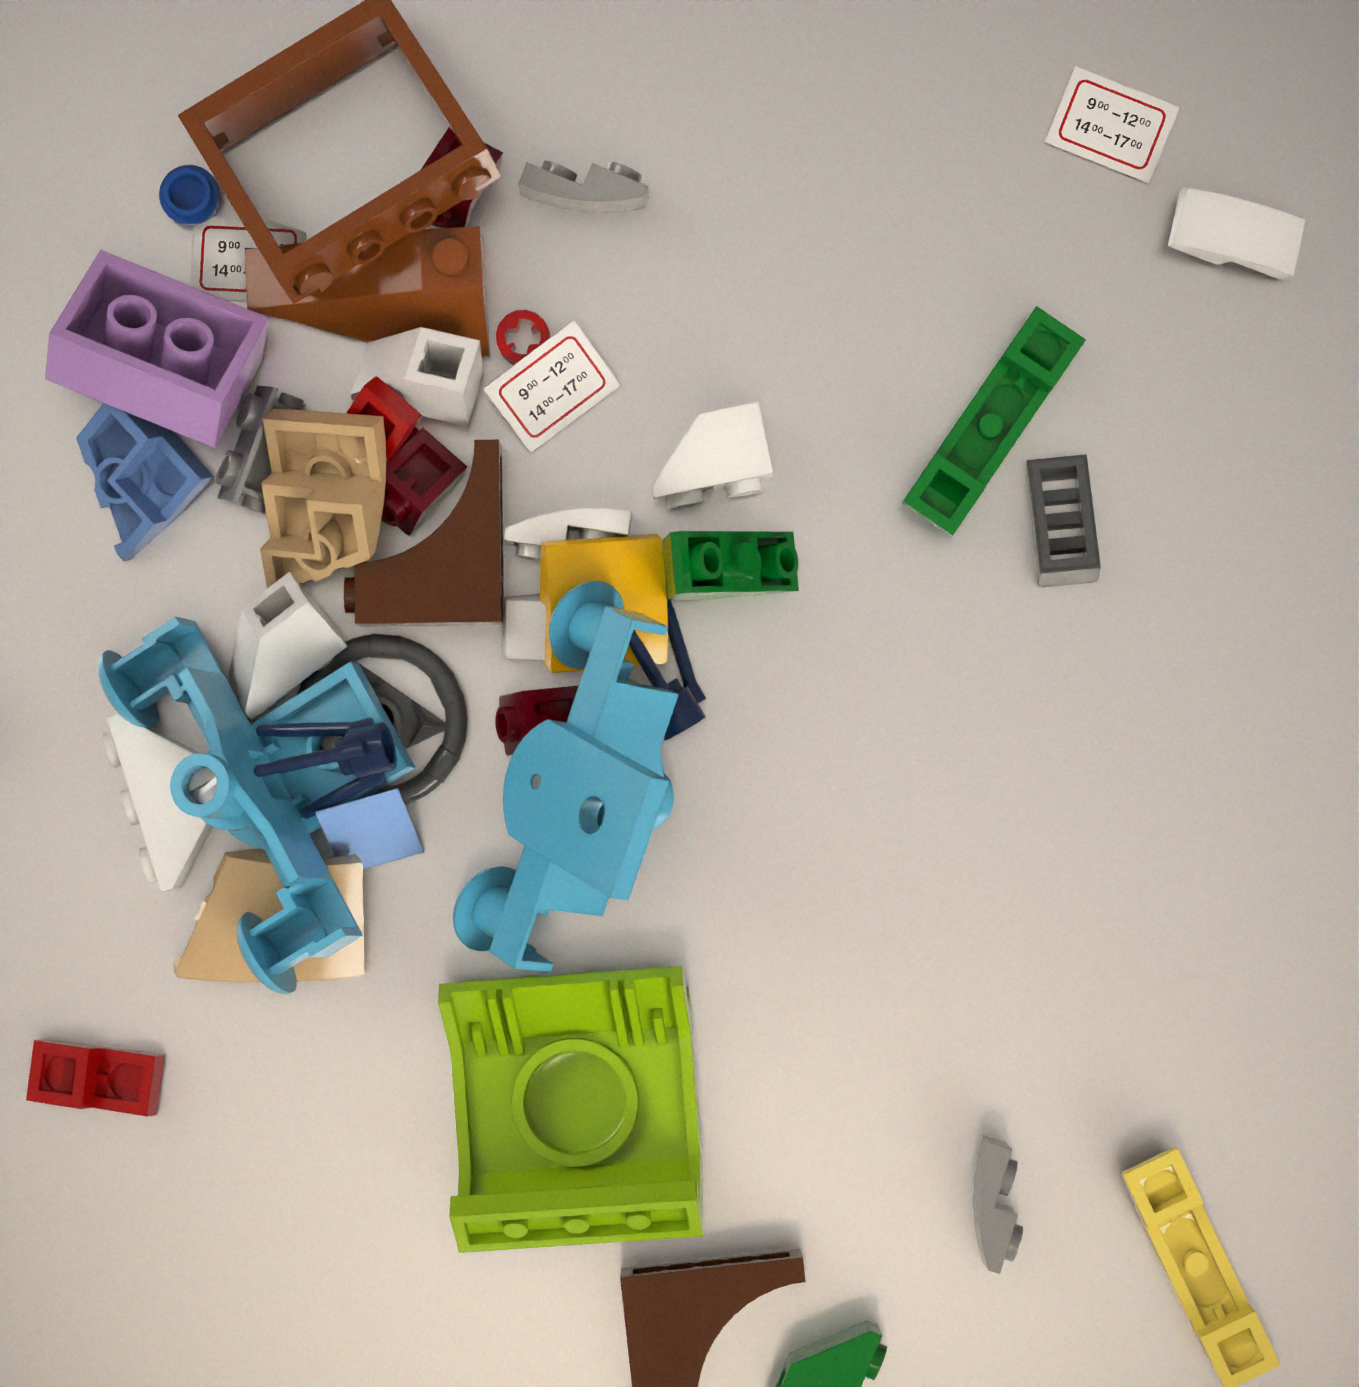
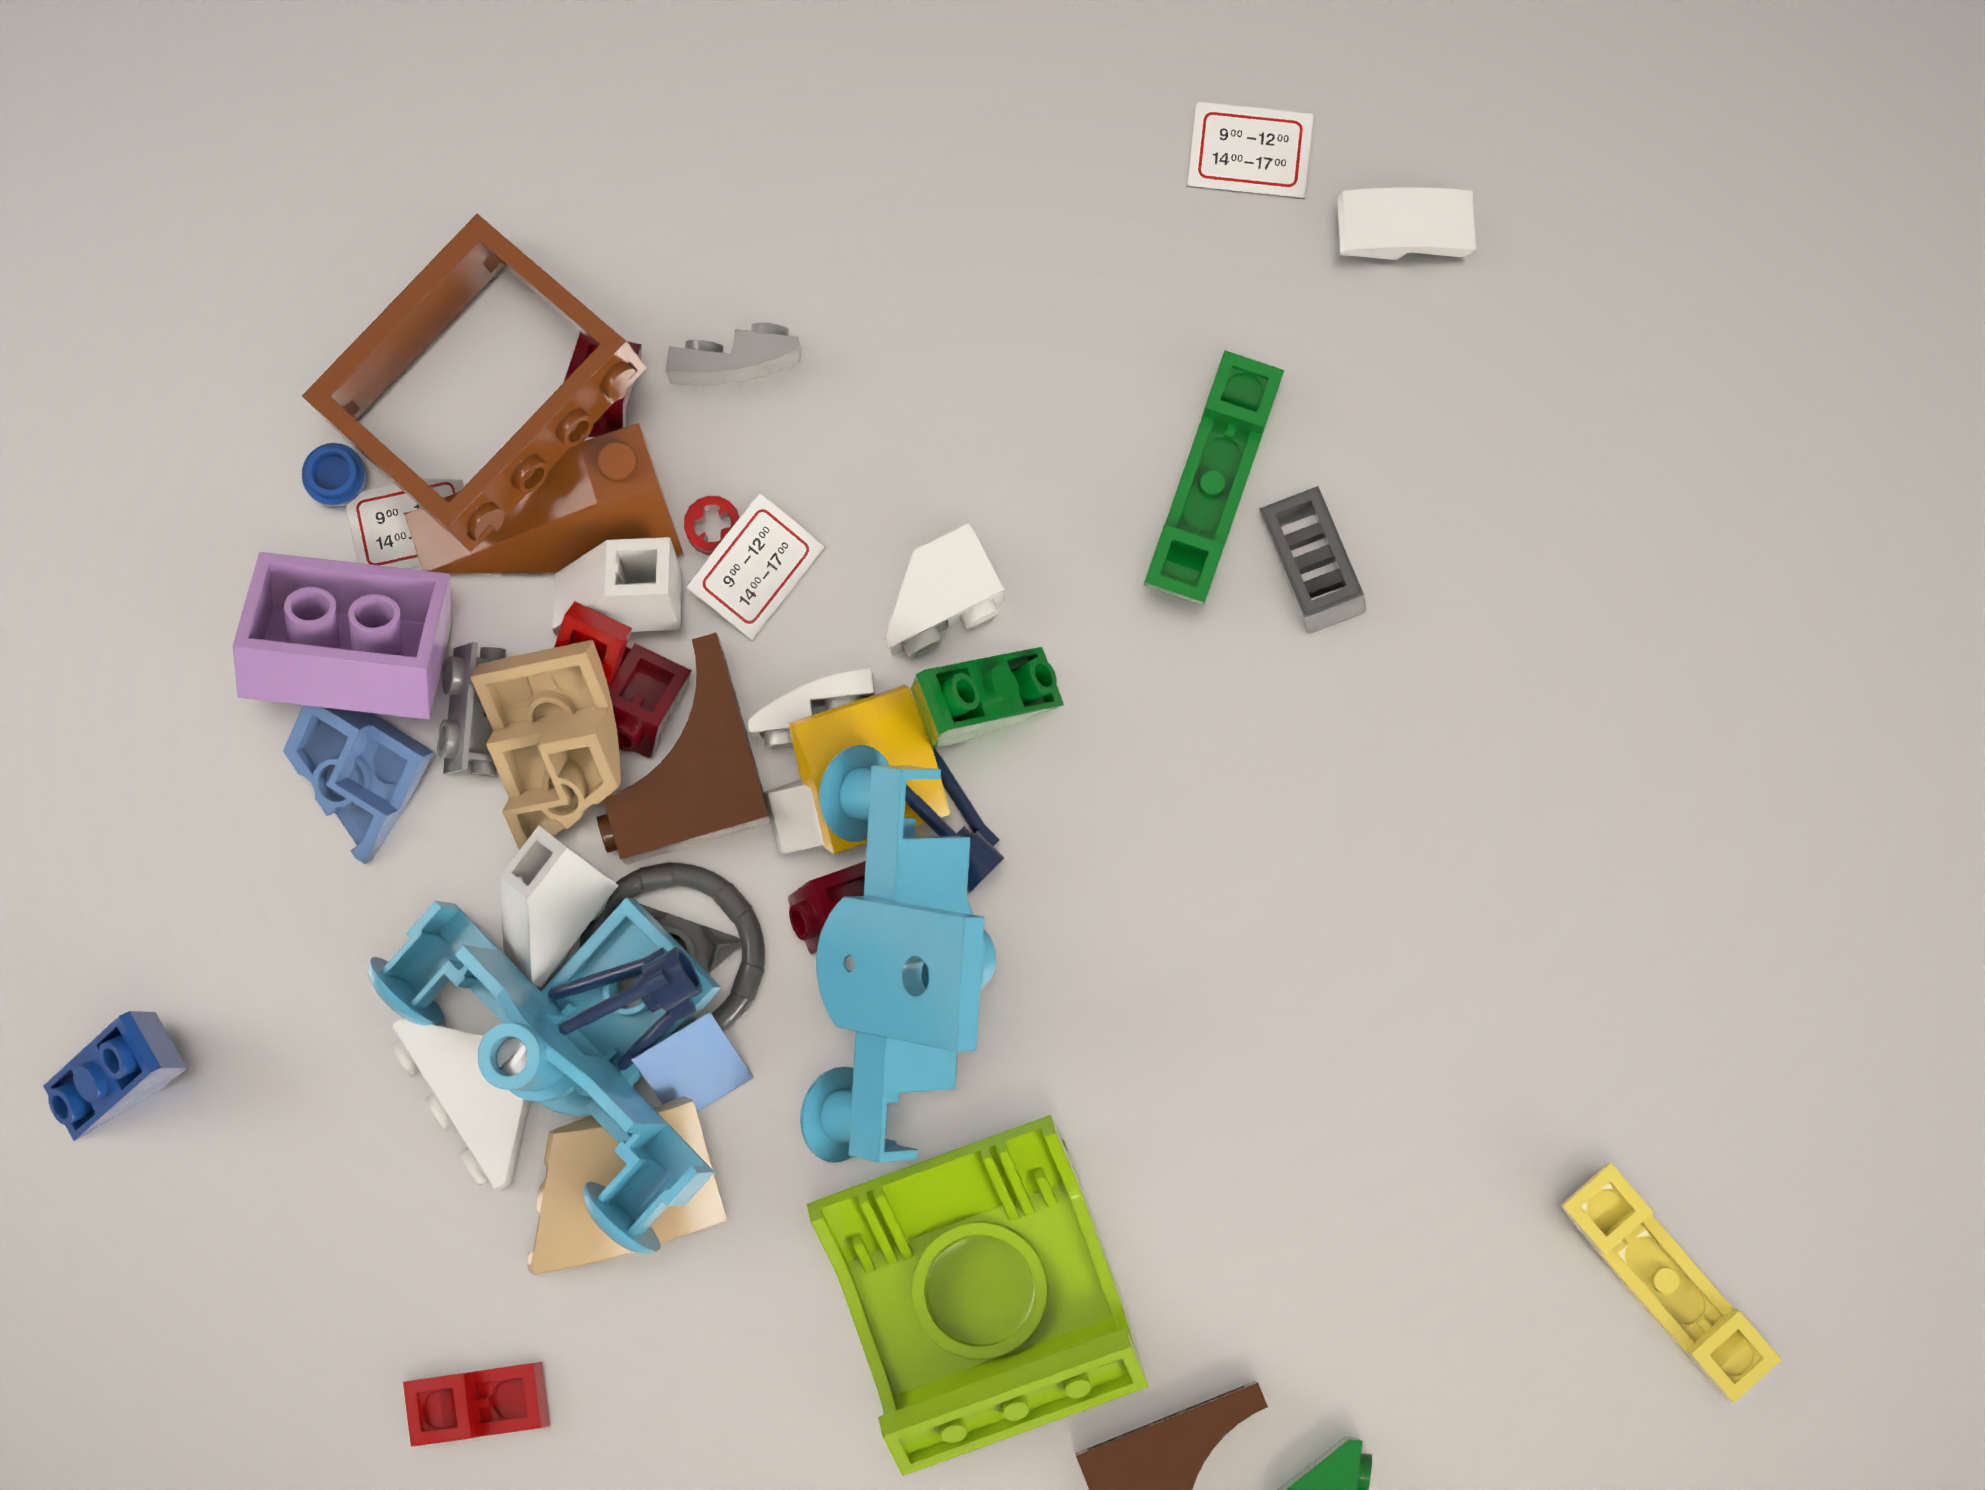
camera: 10 degrees left, 5 degrees down
light grey slope [973,1135,1023,1274] -> none

